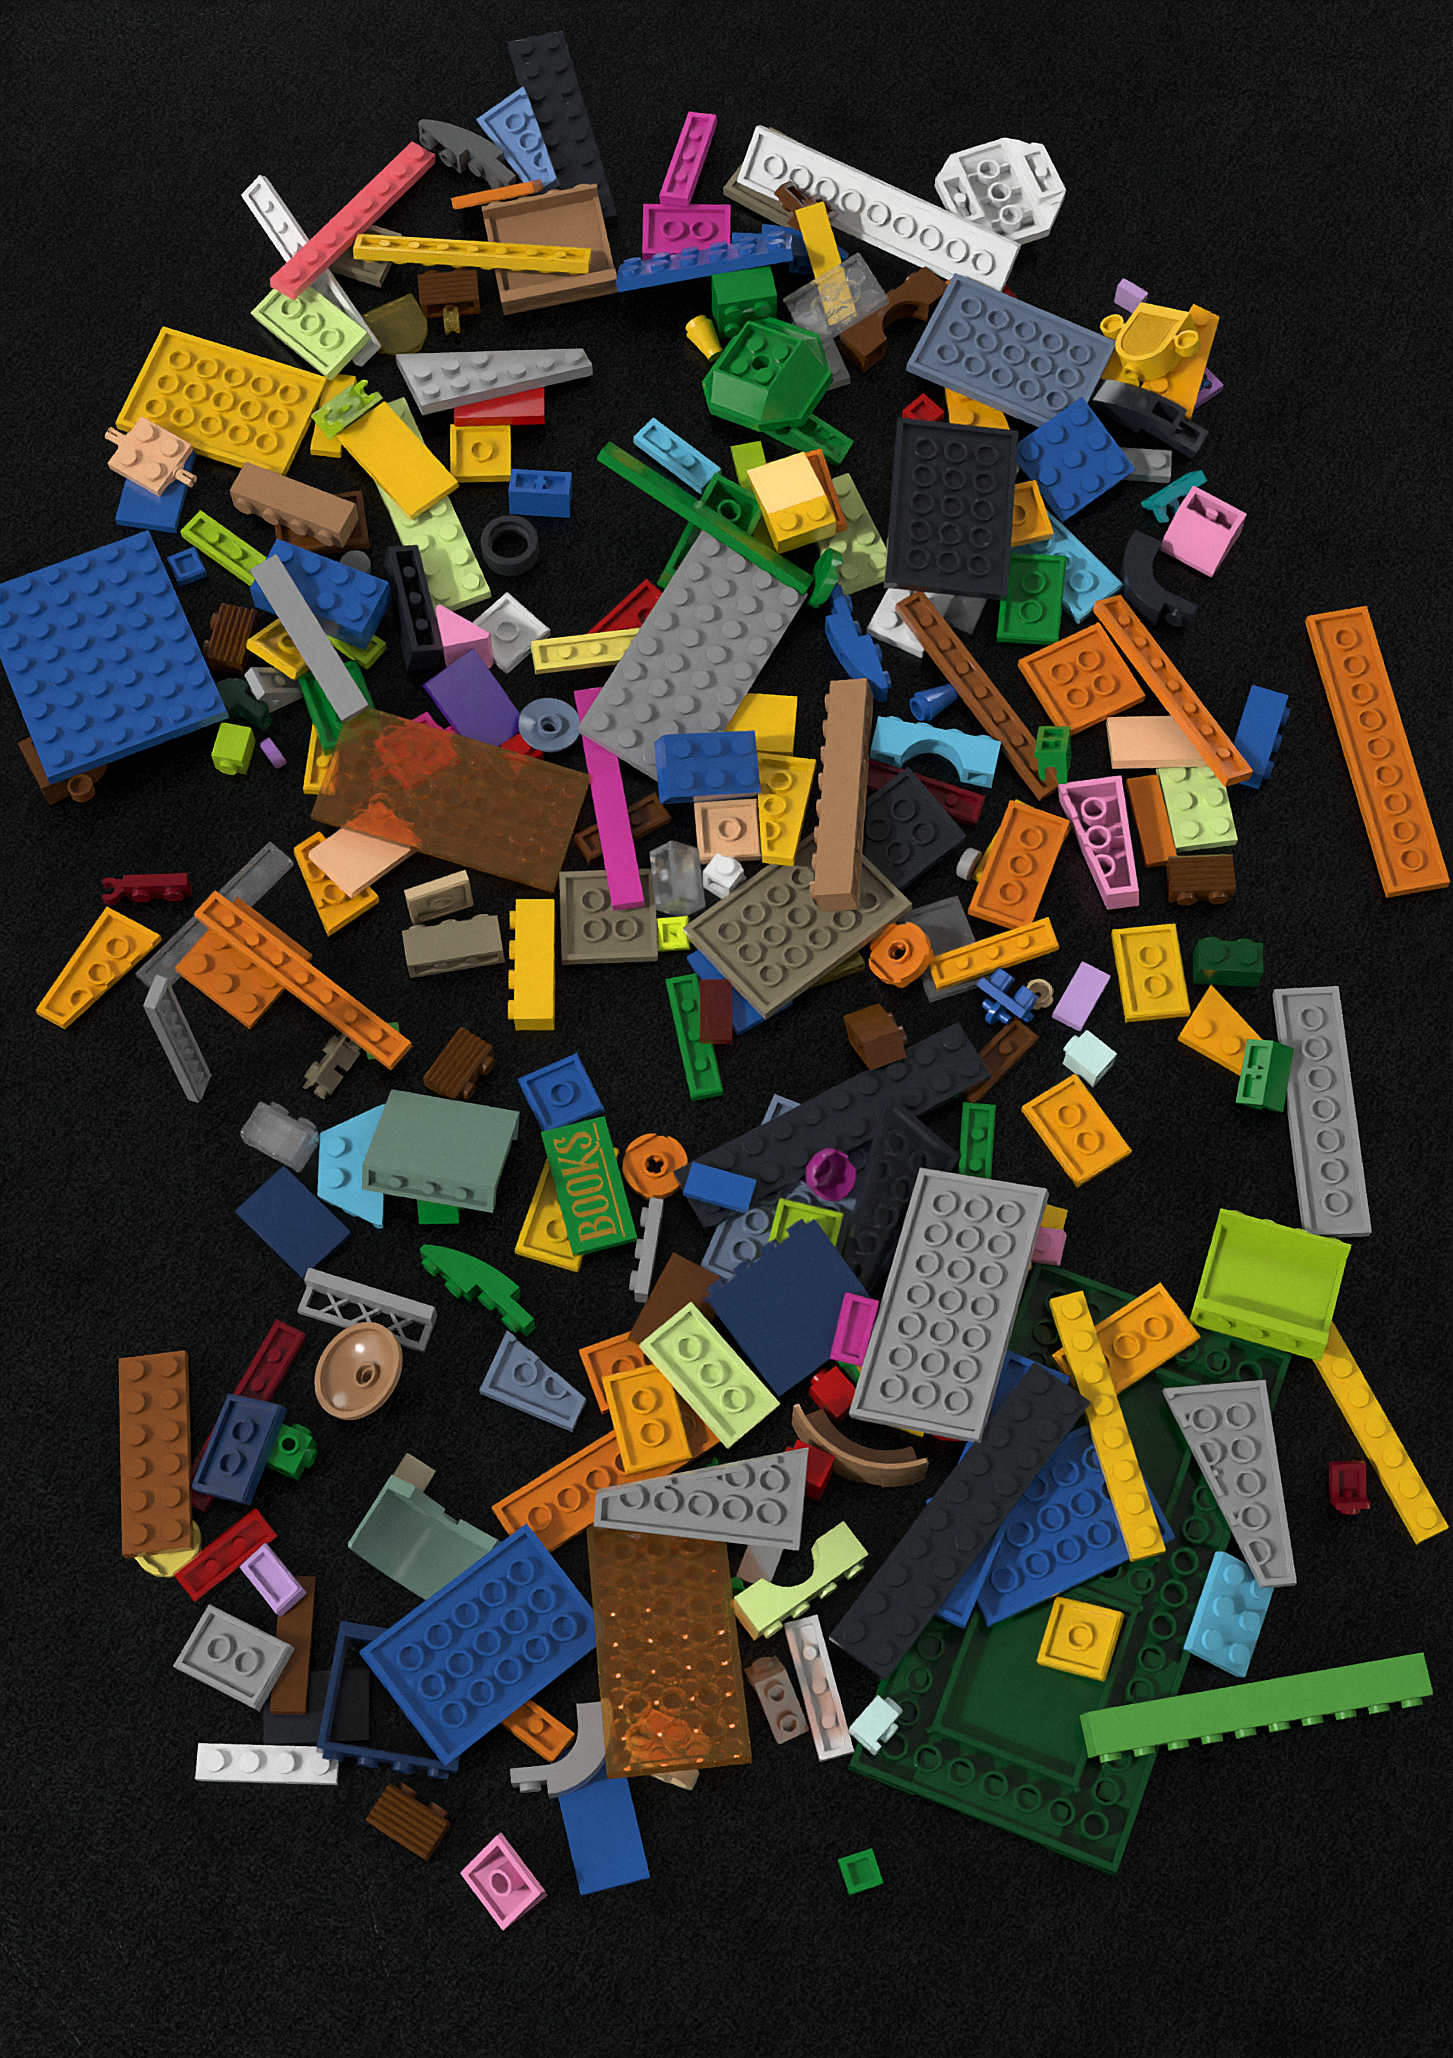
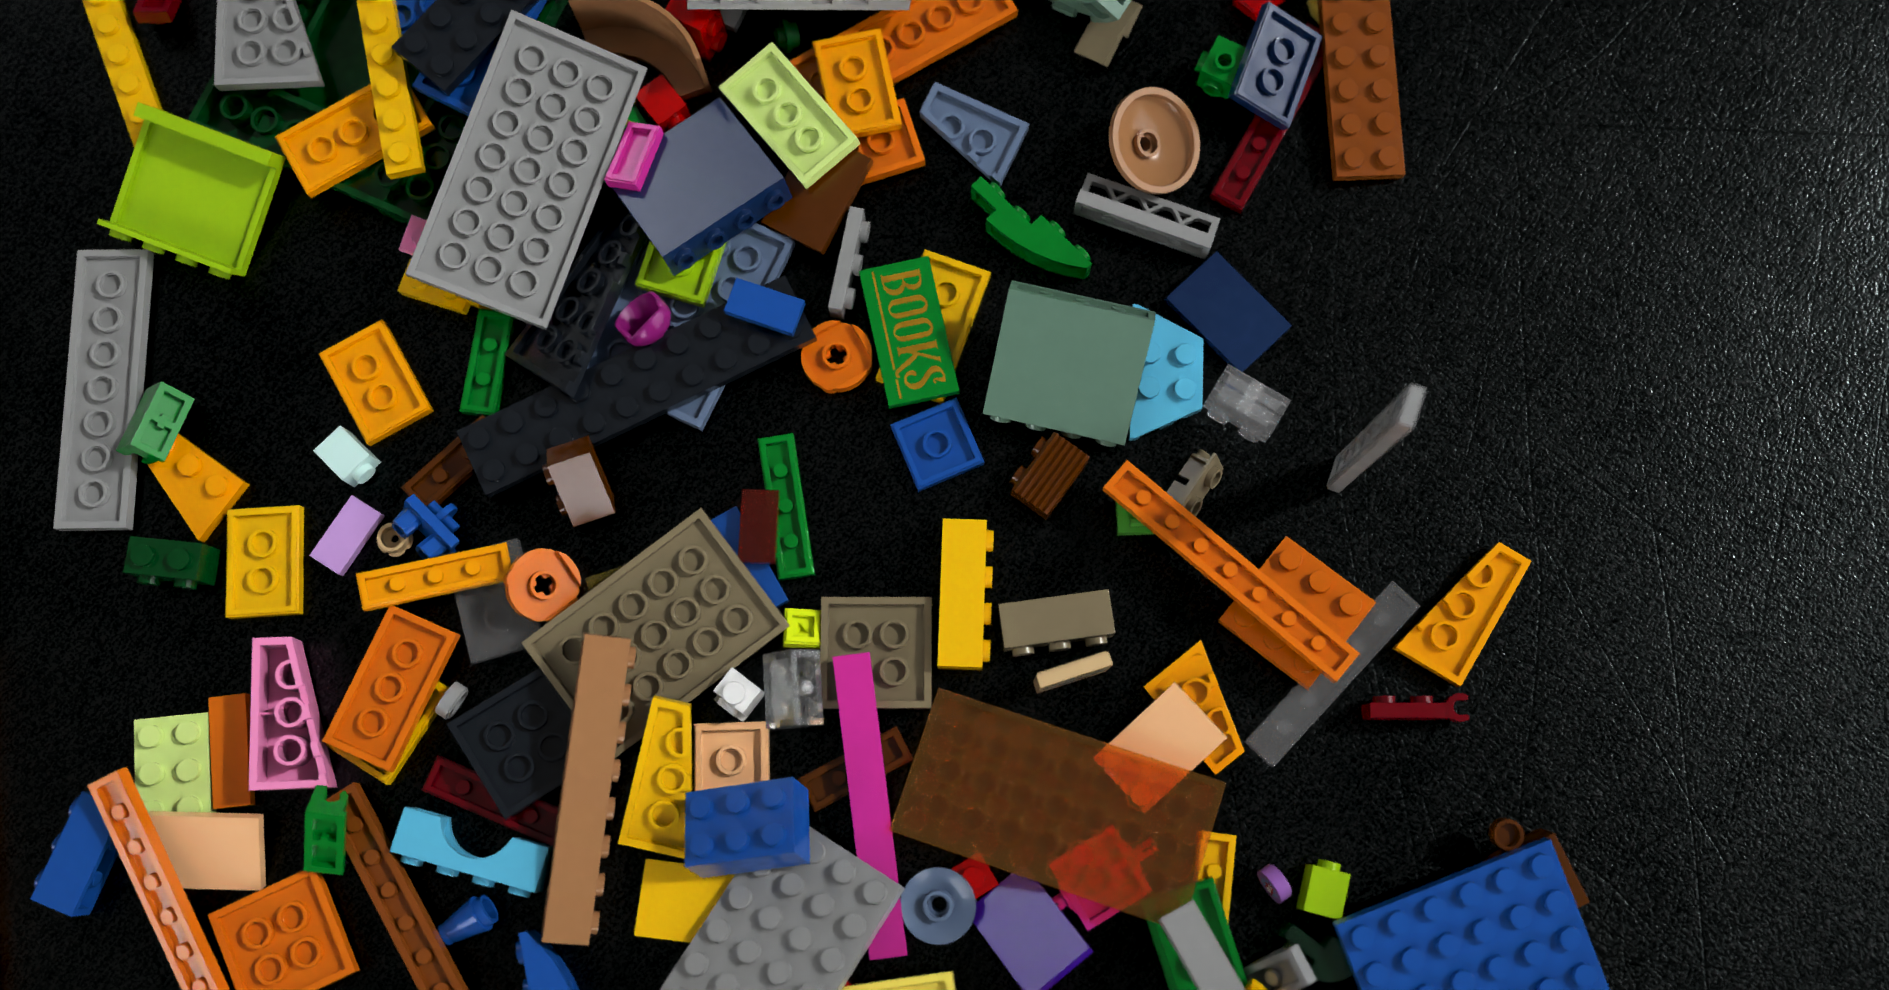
camera: 175 degrees left, 10 degrees up
reddish brown brick [1165,854,1236,905] -> none

